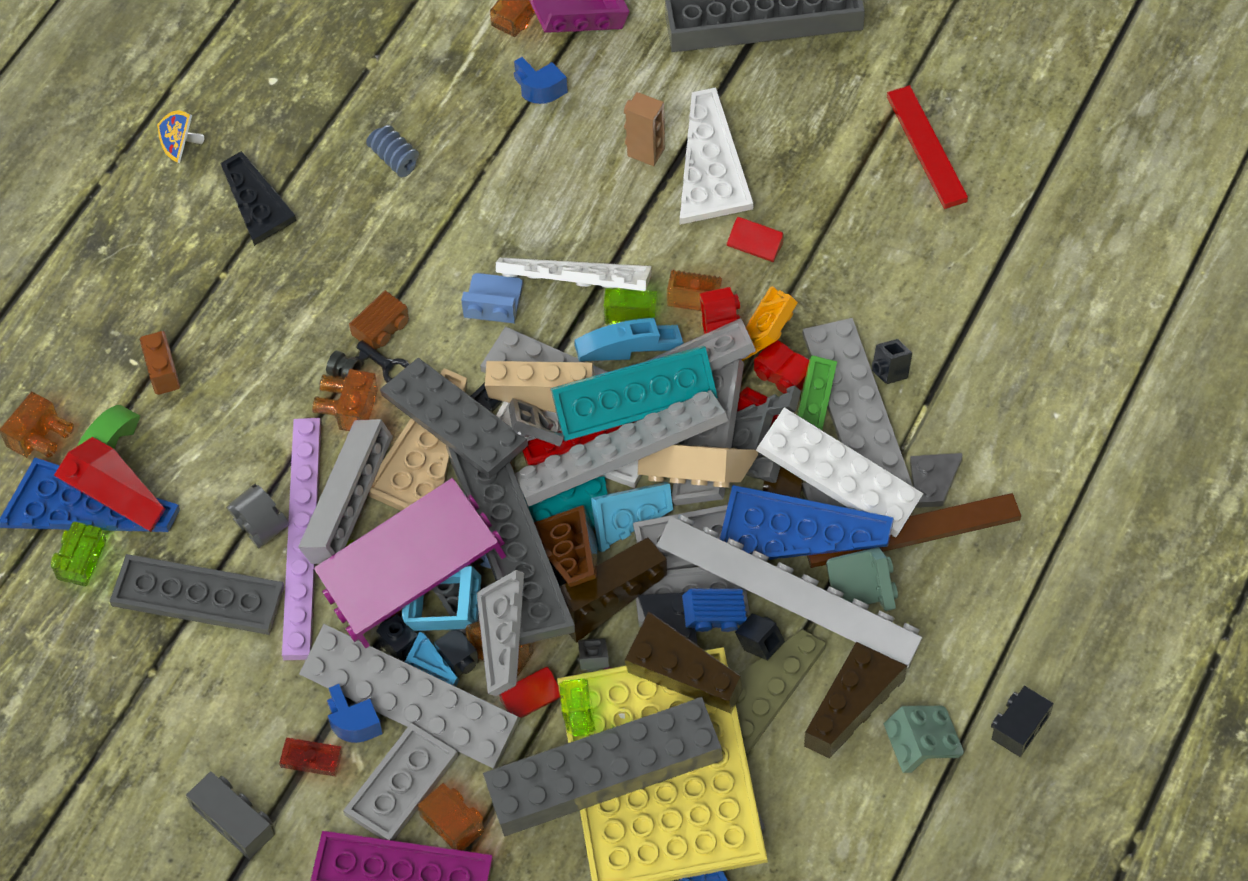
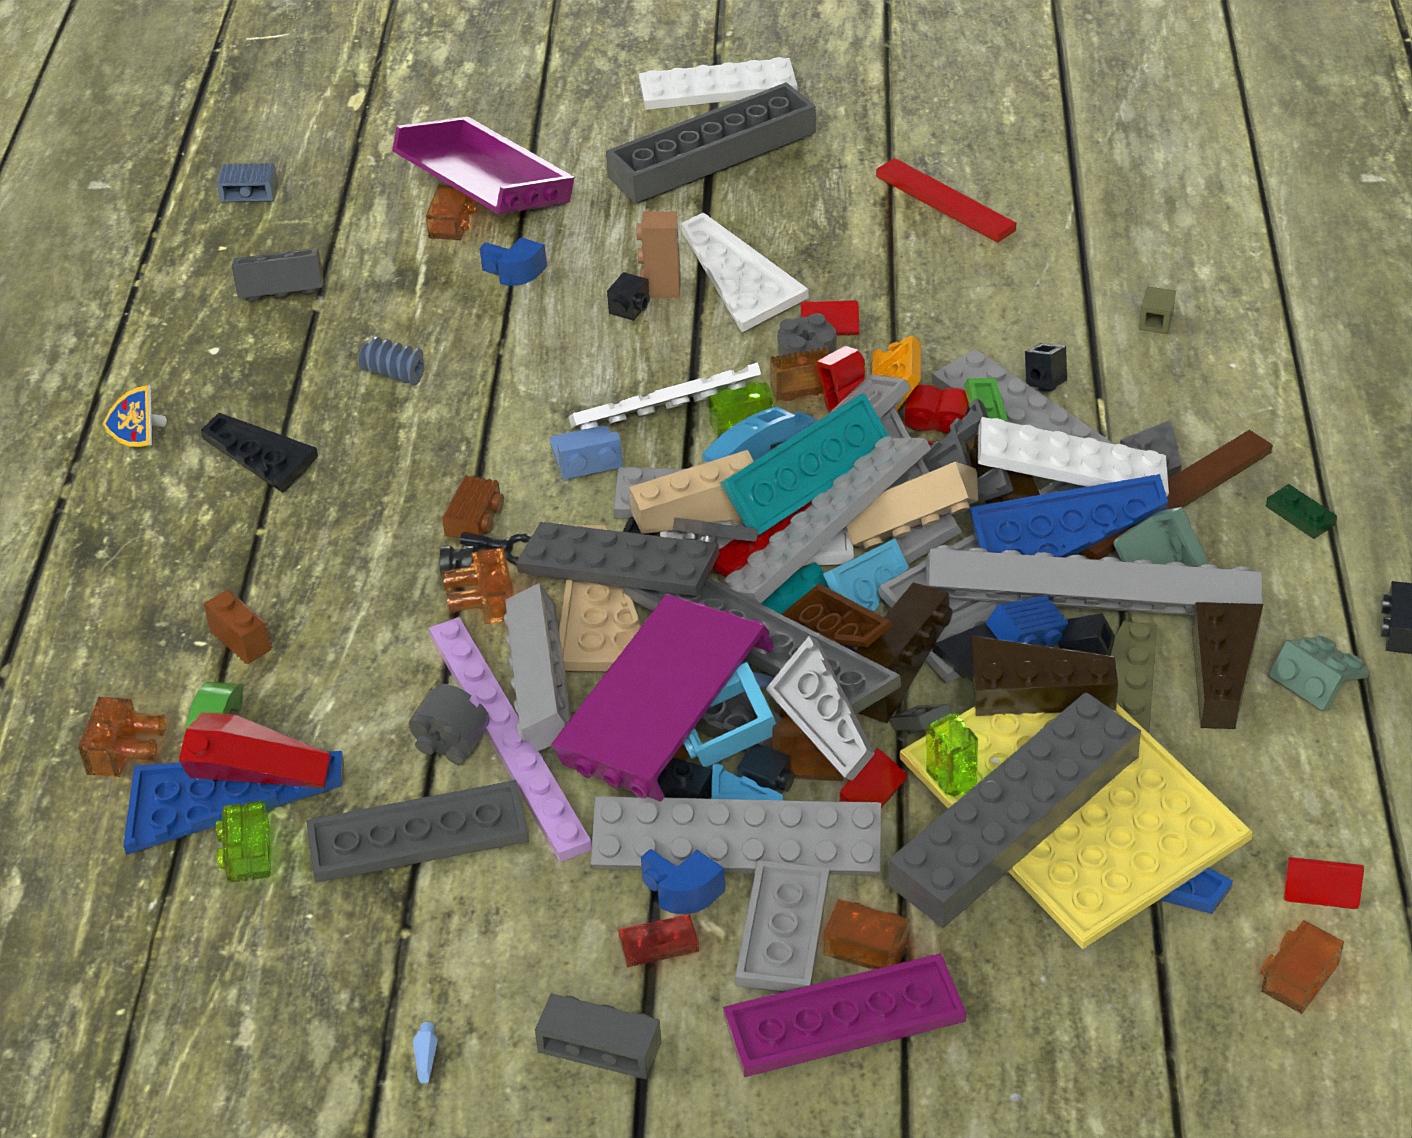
camera: 25 degrees left, 15 degrees down
none -> dark grey brick [232,248,324,301]
none -> light blue bar [413,1022,438,1083]
none -> black brick [607,272,650,321]
none -> dark grey brick [777,313,837,381]
none -> olive brick [1139,286,1176,334]
none -> dark green plate [1266,484,1337,539]

